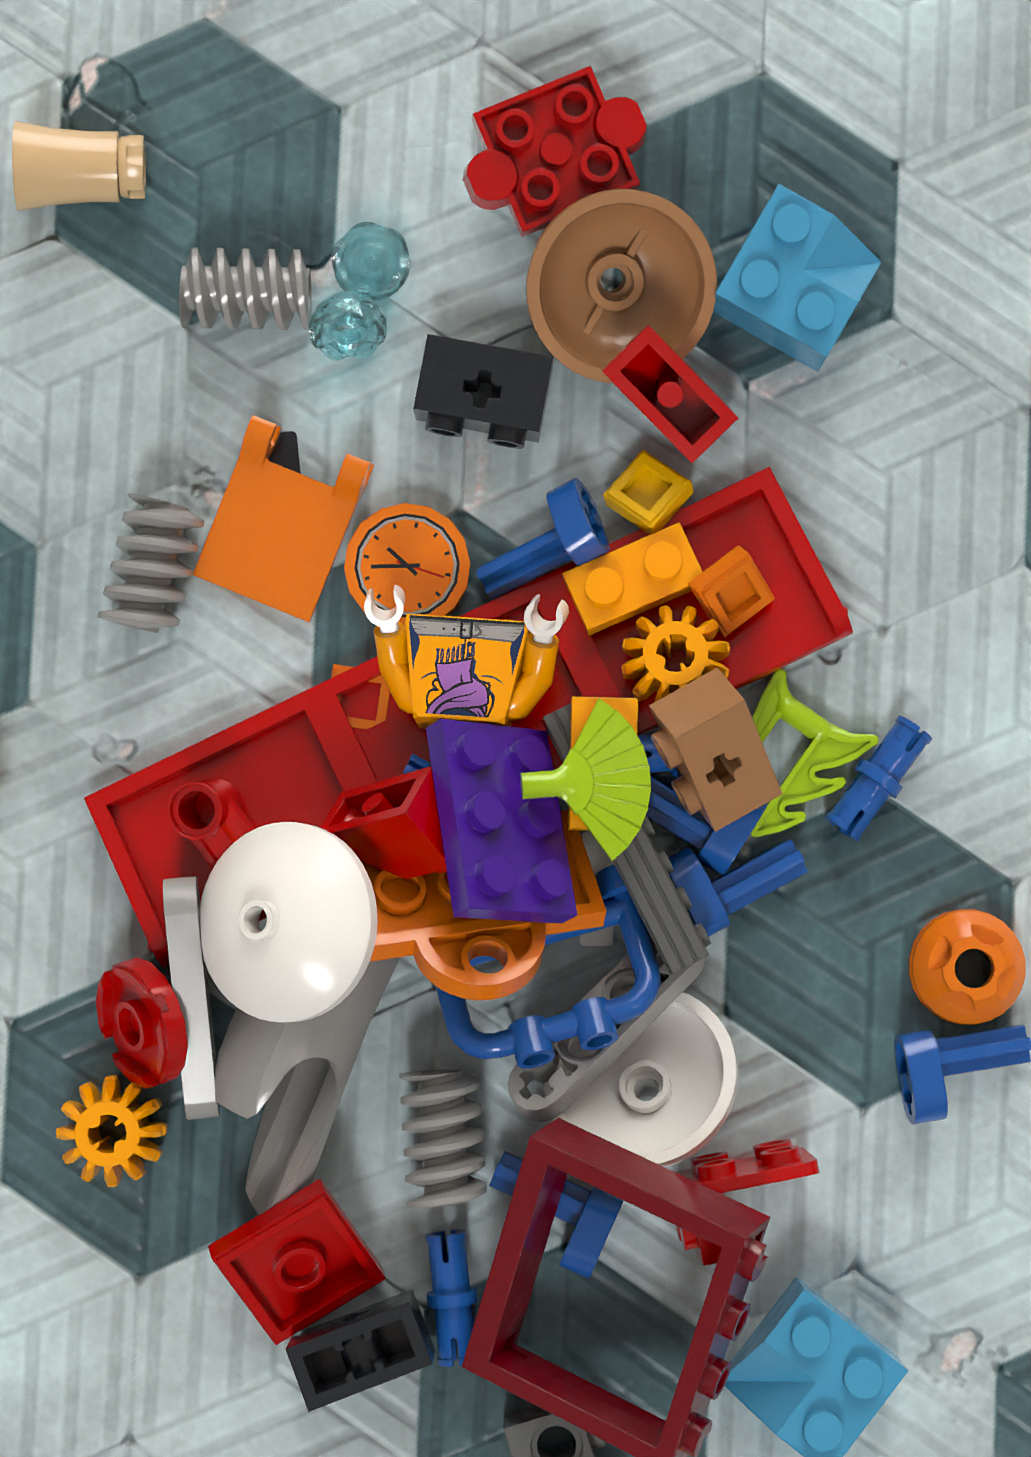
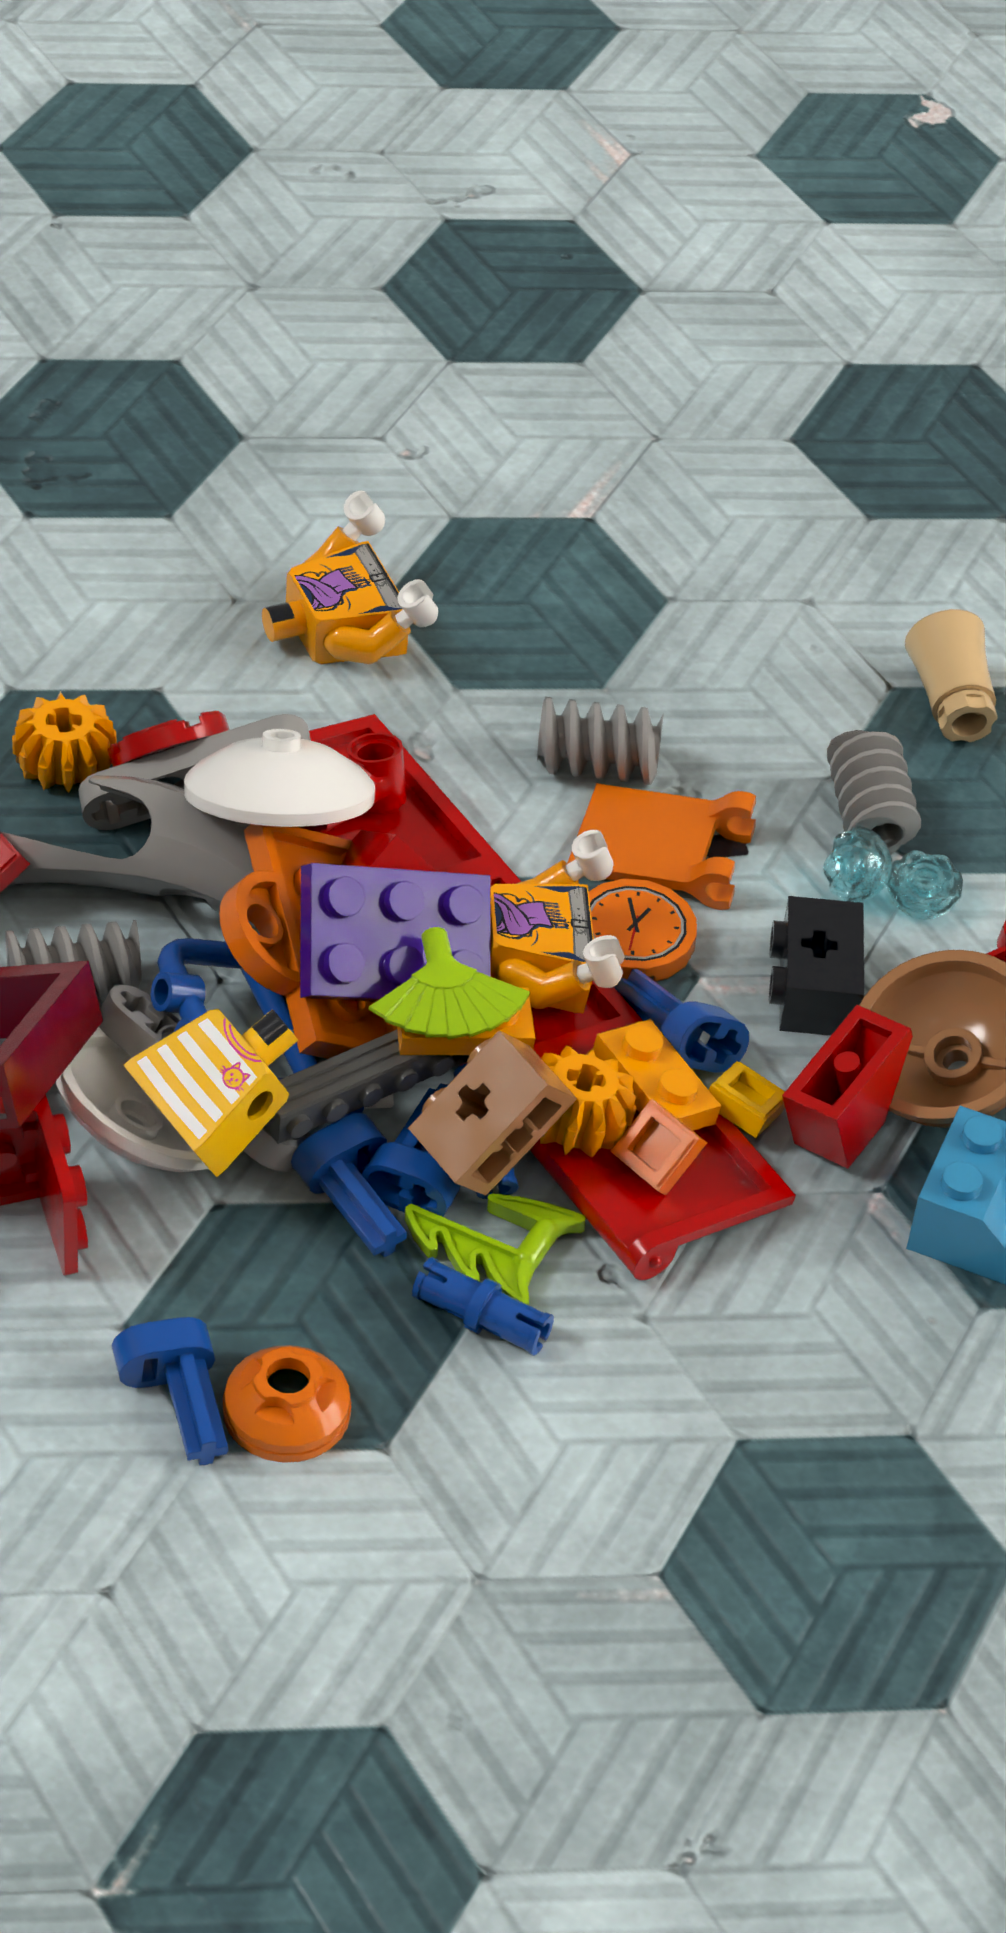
camera: 75 degrees right, 40 degrees down
none -> yellow torso [123,1009,299,1177]

